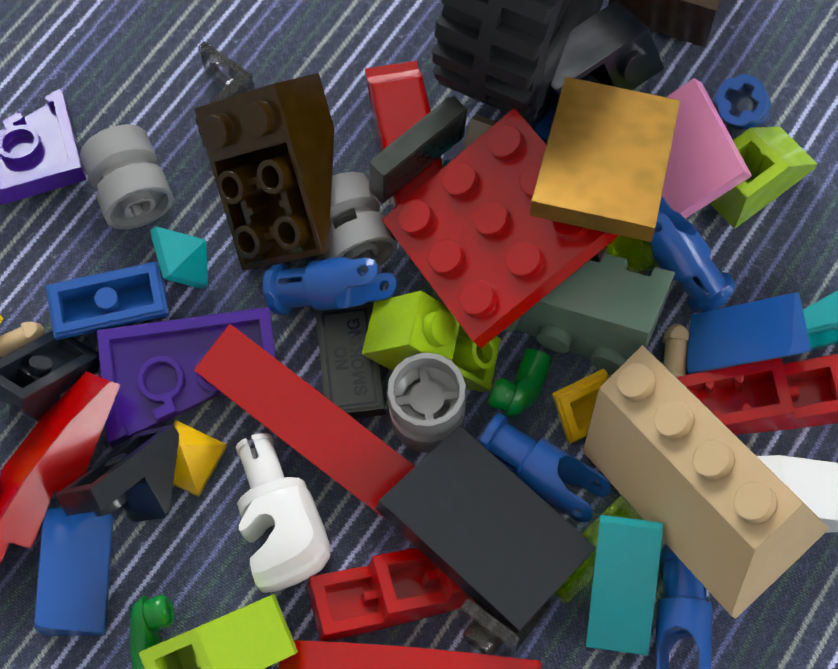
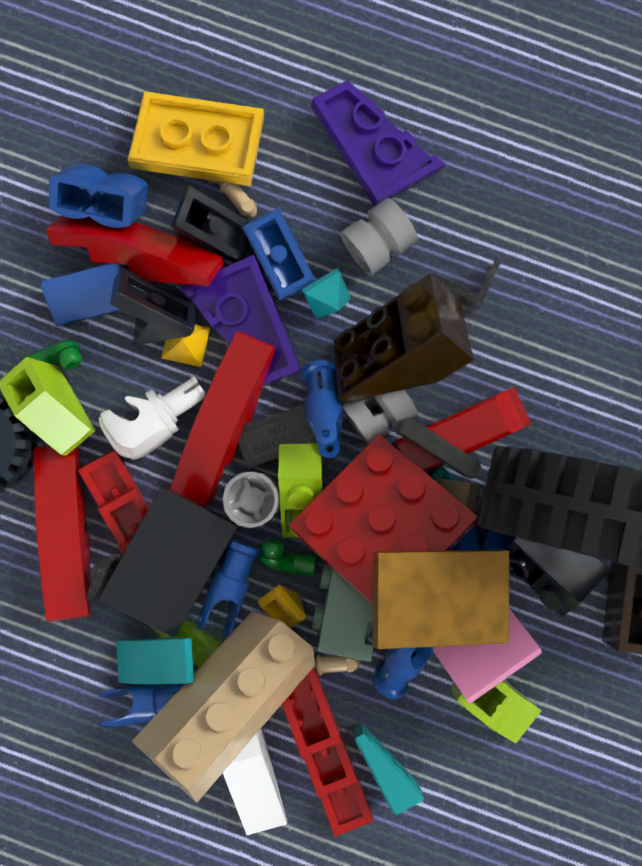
camera: 75 degrees right, 20 degrees up
blue slope [687,292,811,374] -> none
blue piece [715,74,772,131] -> none

